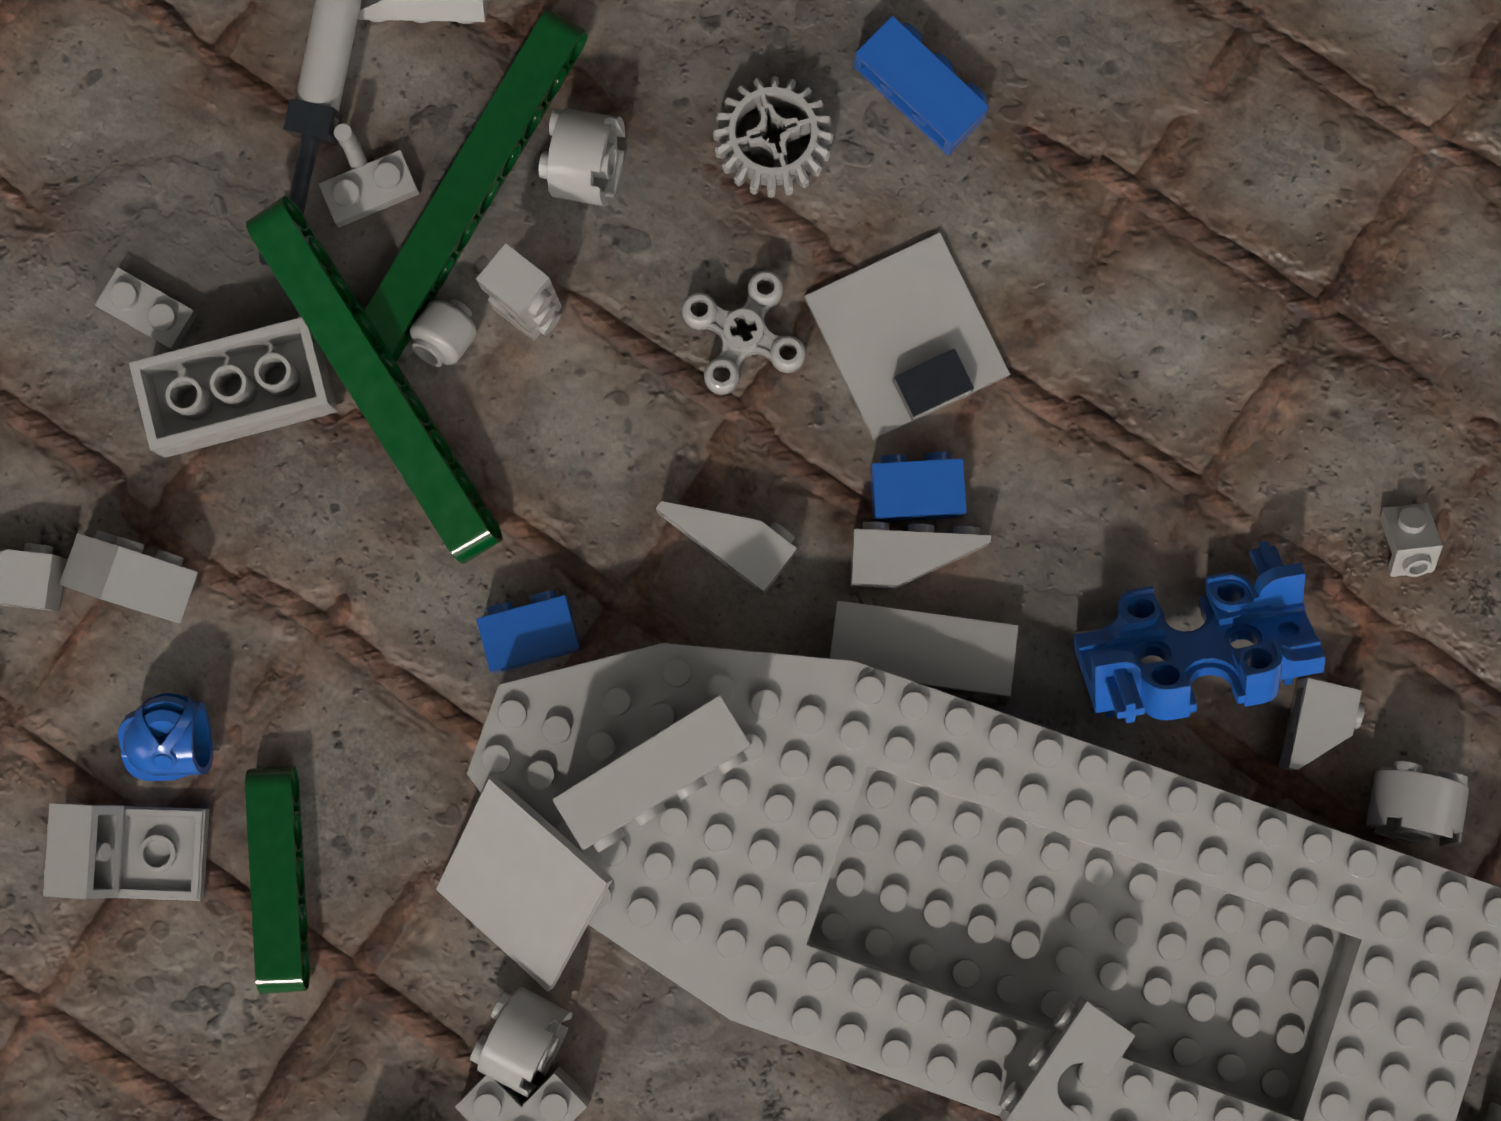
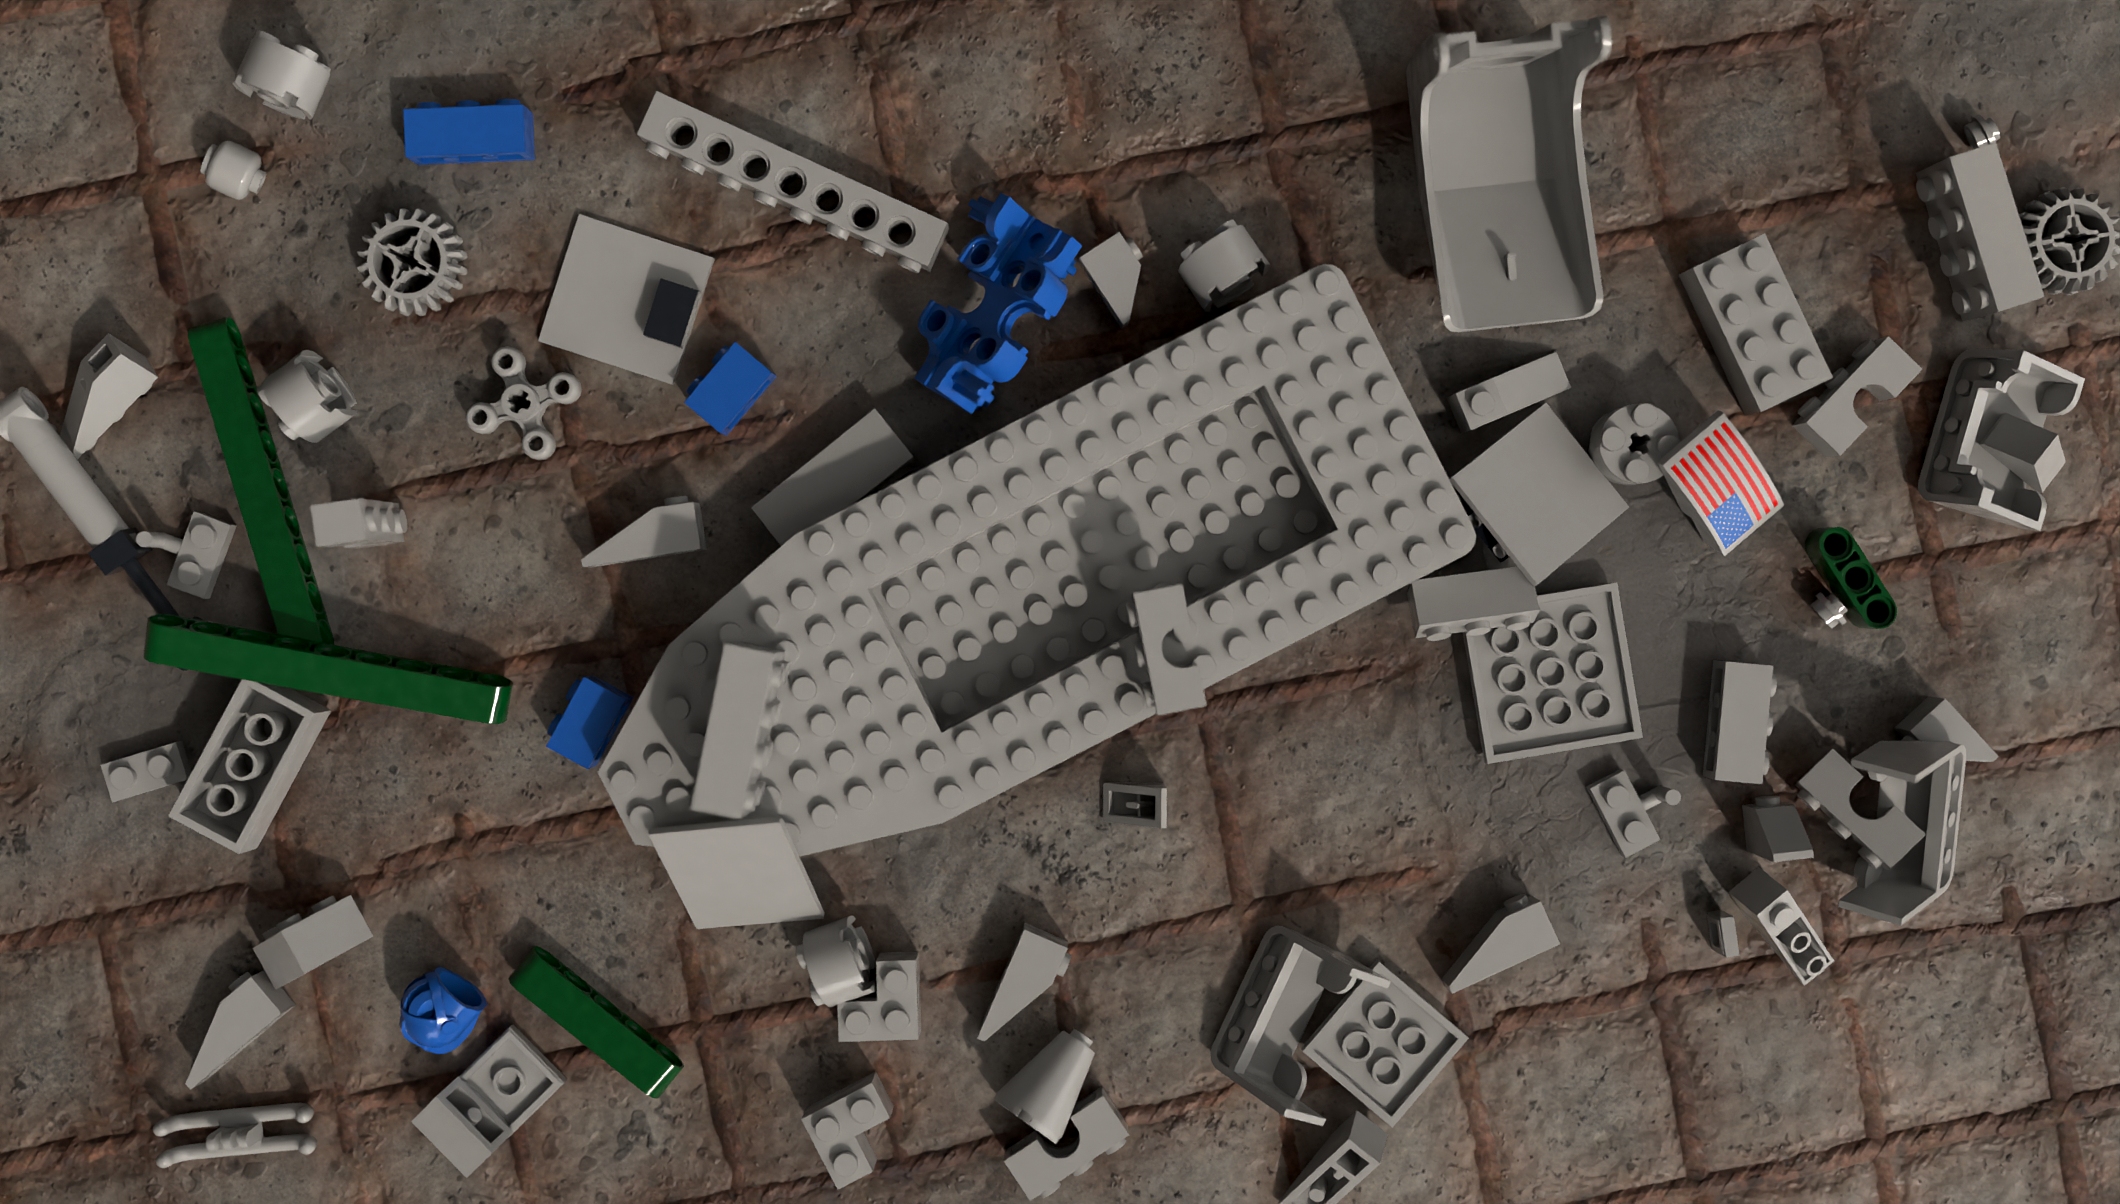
camera: 55 degrees left, 5 degrees up
light grey head [409,299,477,367] -> none
light grey slope [850,522,991,589] -> none
light grey bracket [1380,503,1443,577] -> none
none -> light grey brick [637,91,949,273]

